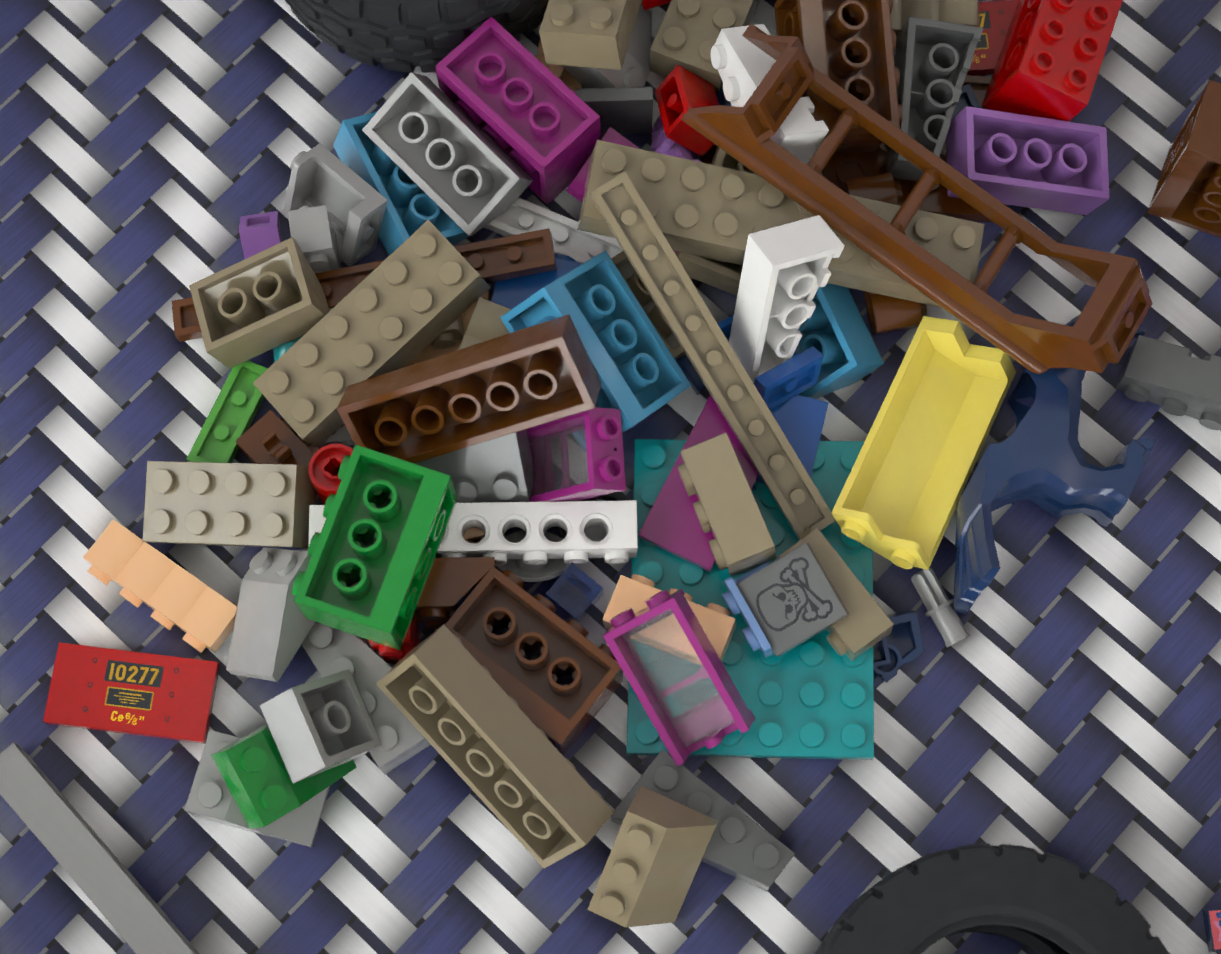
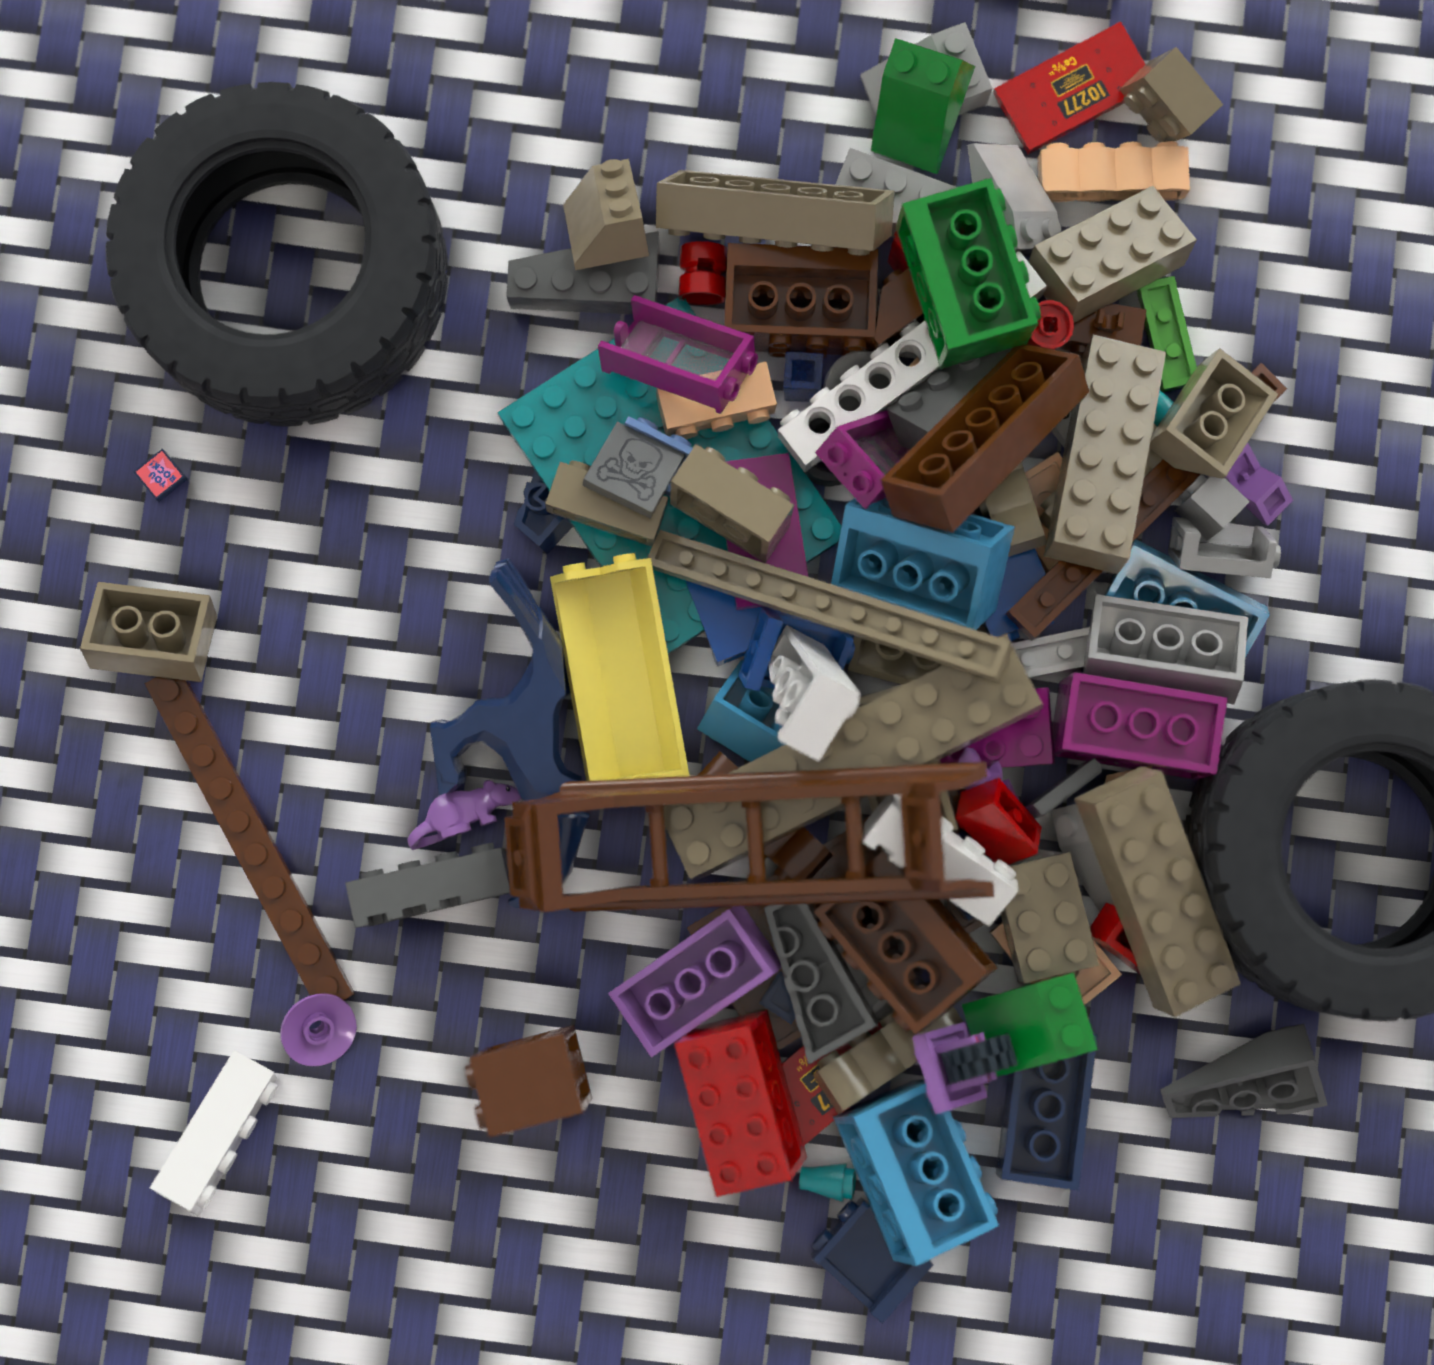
camera: 145 degrees right, 10 degrees up
light grey brick [260,669,382,783] -> none
light grey axle [911,568,970,648] -> none
none -> medium lavender animal [408,780,522,850]
none -> red wheel [678,241,728,305]
none -> dark tan brick [1119,47,1223,142]

